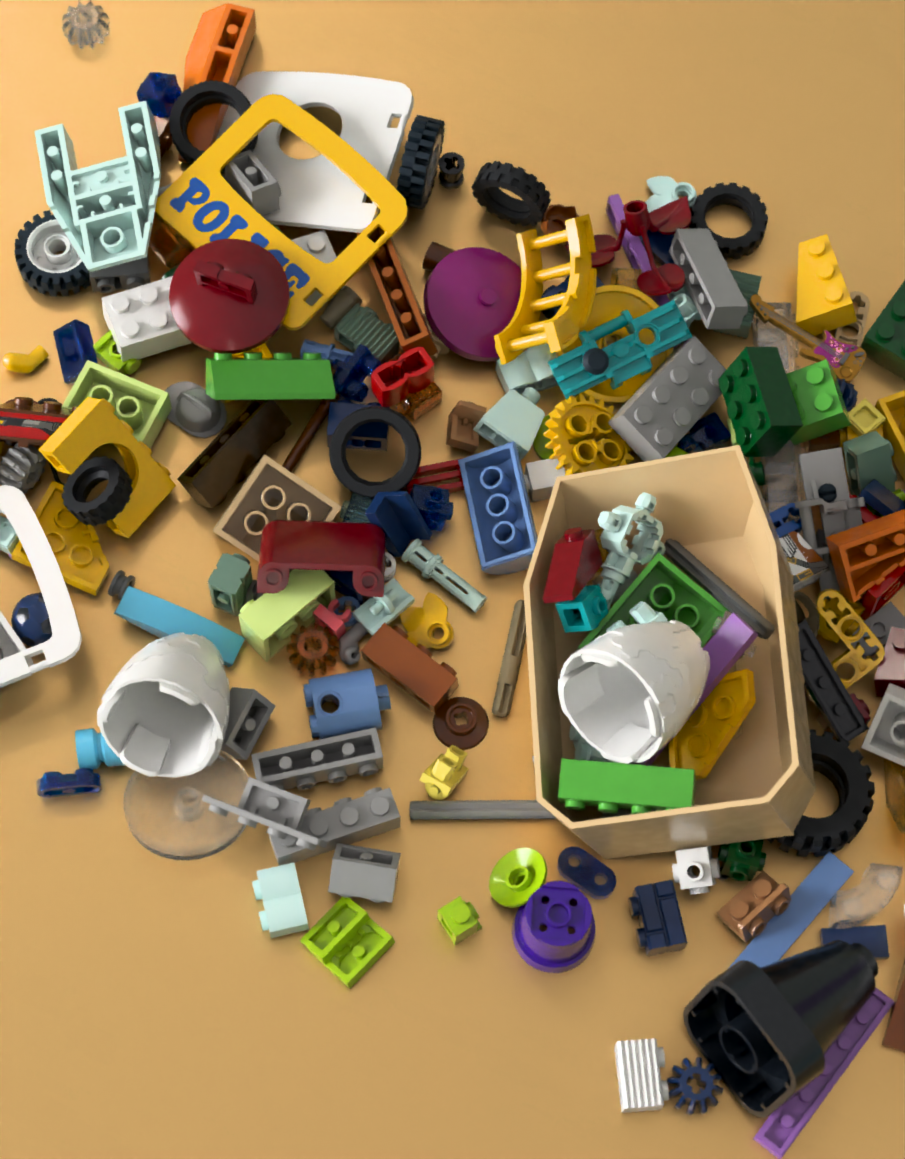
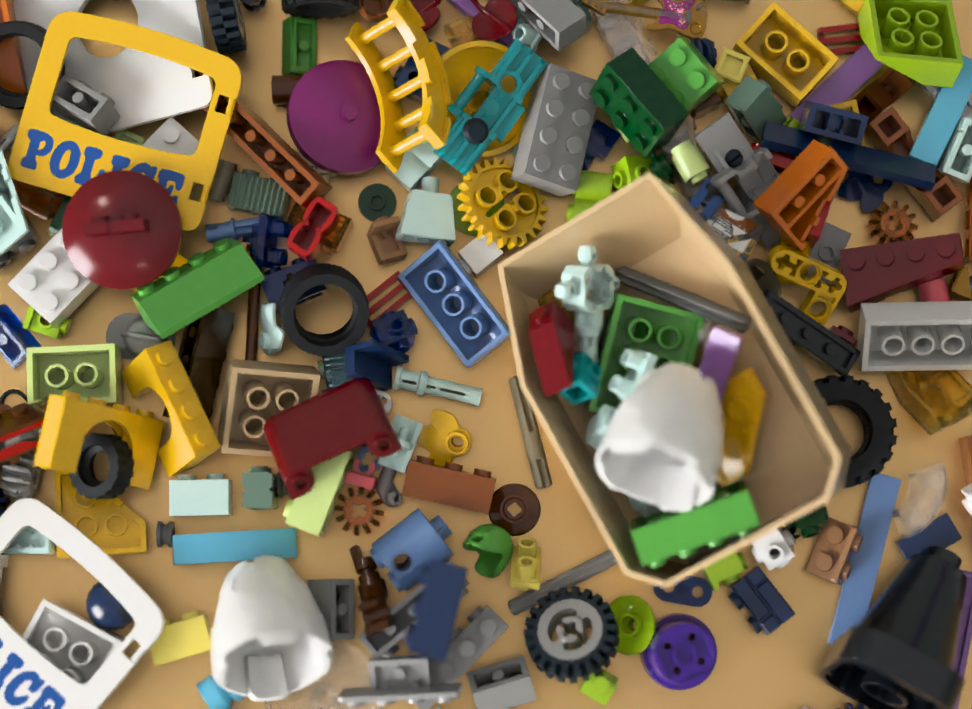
camera: 20 degrees left, 15 degrees up
none -> yellow arch [120,340,221,477]
none -> light yellow brick [150,610,212,666]
none -> light aqua brick [169,474,233,517]
none -> light aqua plate [258,302,285,355]
none -> bright green slope [282,16,317,75]
none -> reddish brown piece [350,545,393,636]
none -> dark green piece [358,183,397,222]
none -> dark blue slope [404,560,467,661]
none -> bright green helmet [462,524,514,578]
none -> wheel [524,586,619,683]
none -> yellowish green brick [670,139,711,185]
none -> lime brick [702,551,749,591]

